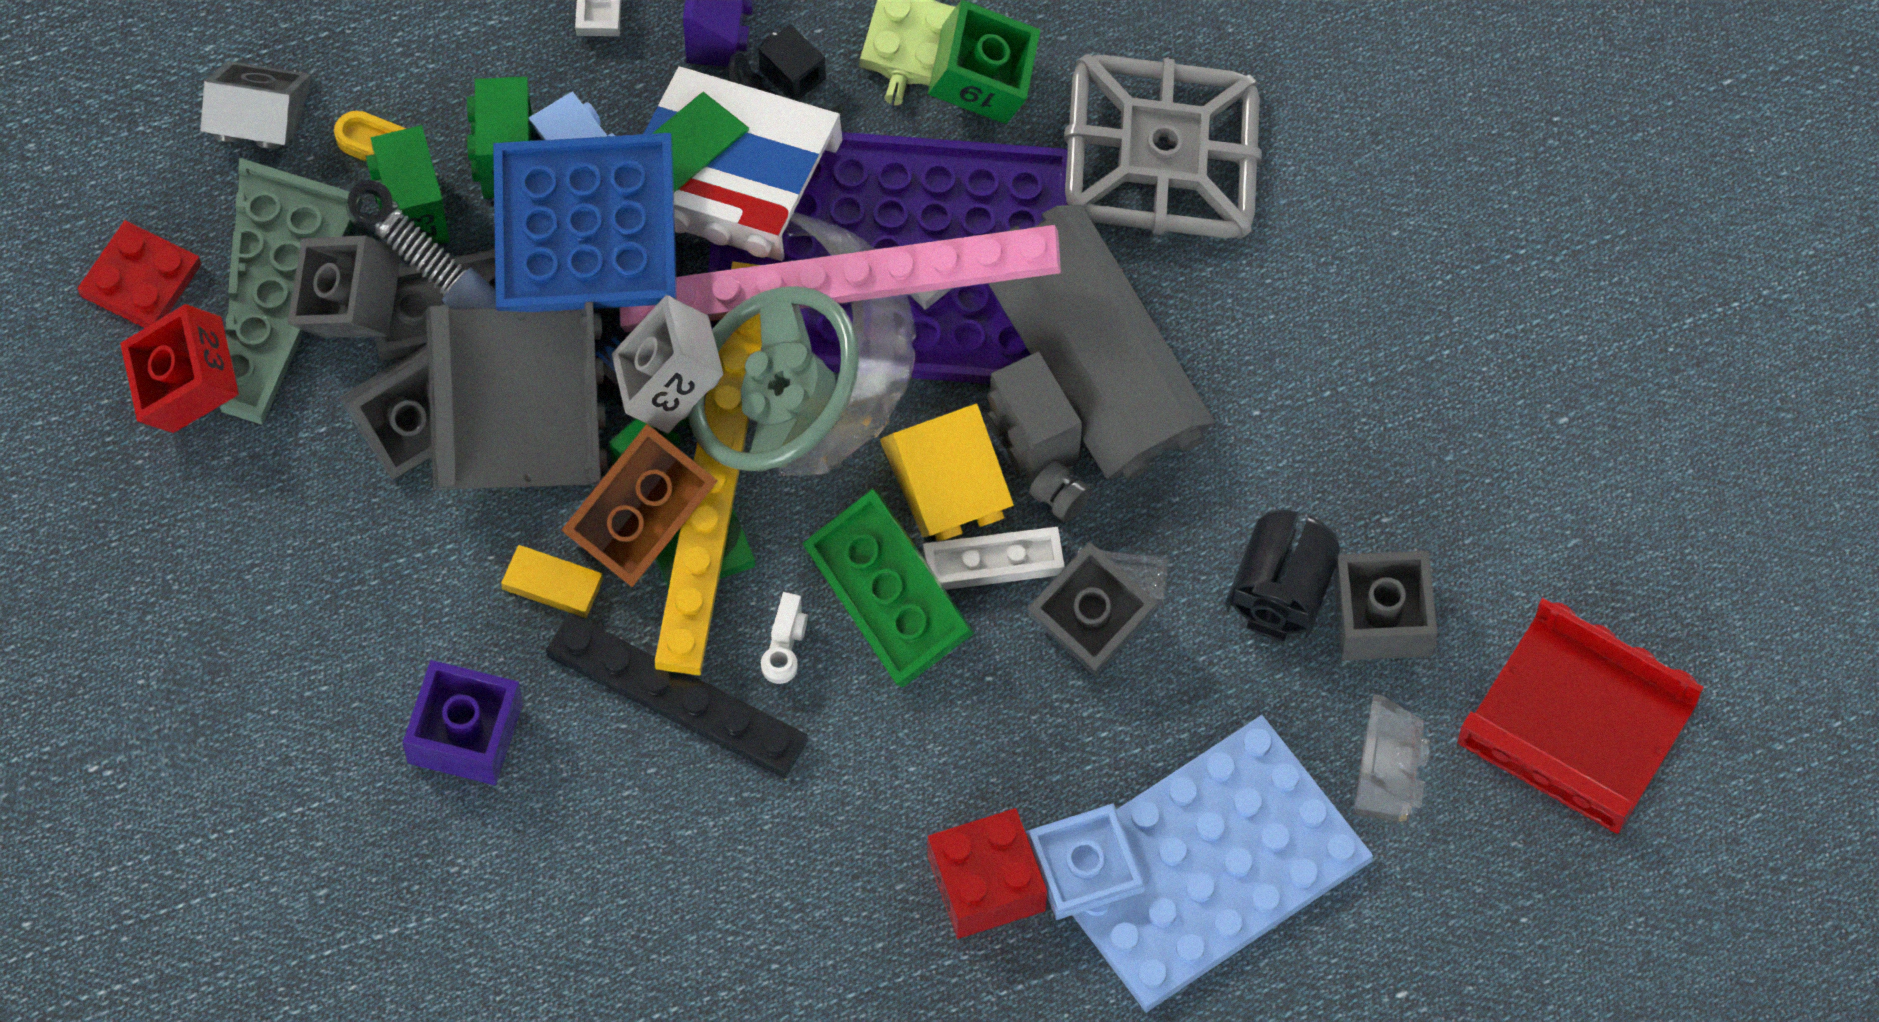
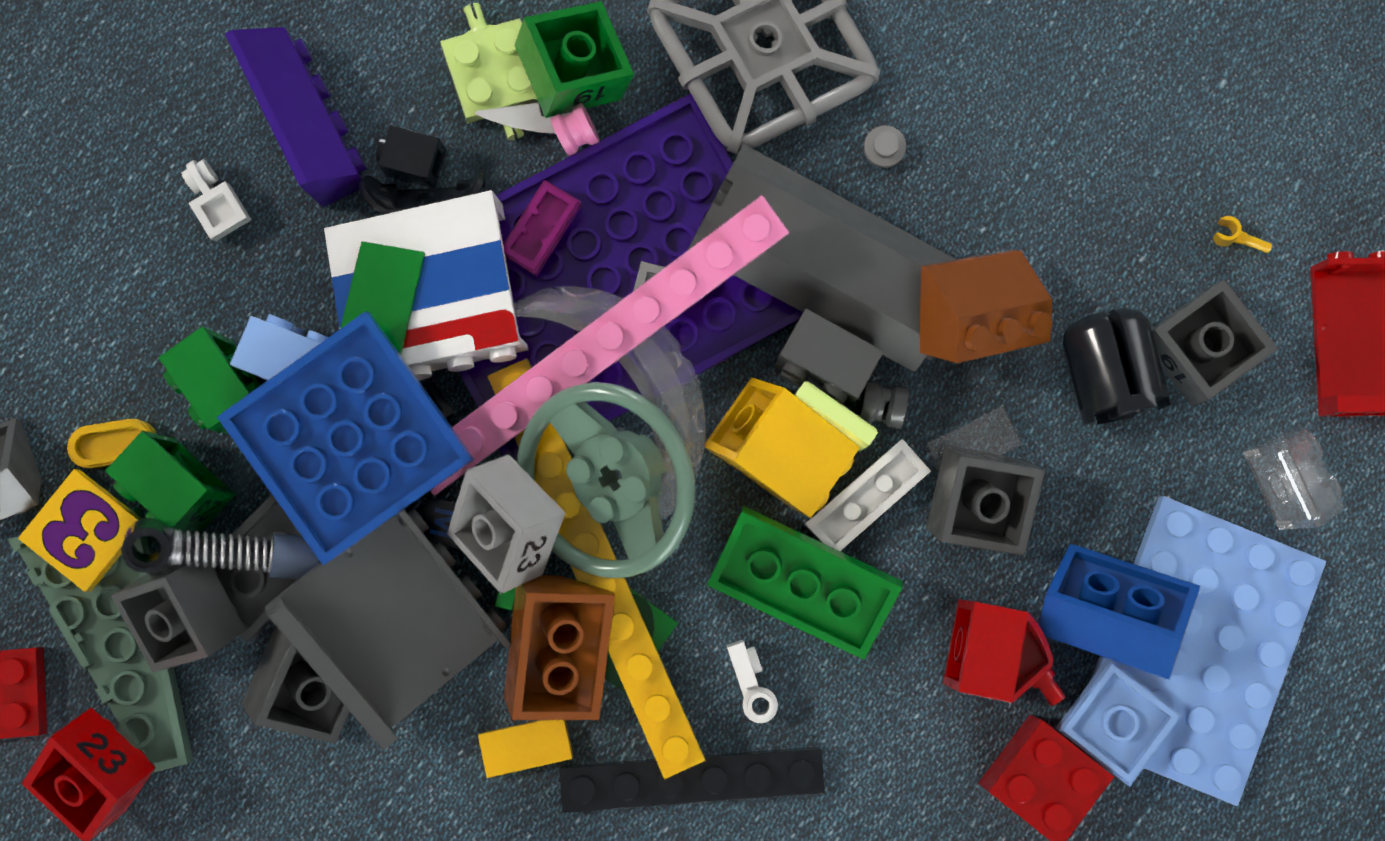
camera: 30 degrees left, 20 degrees up
none -> yellow tile [18,469,142,592]
none -> white sticker [475,103,569,134]
none -> magenta plate [503,180,582,277]
none -> bright pink wheel [551,103,600,157]
none -> yellowish green tile [795,381,878,452]
none -> light grey plate [864,126,906,168]
none -> dark orange slope [919,250,1053,363]
none -> red piece [943,599,1065,706]
none -> blue slope [1039,544,1200,680]
none -> yellow hand [1213,216,1272,253]

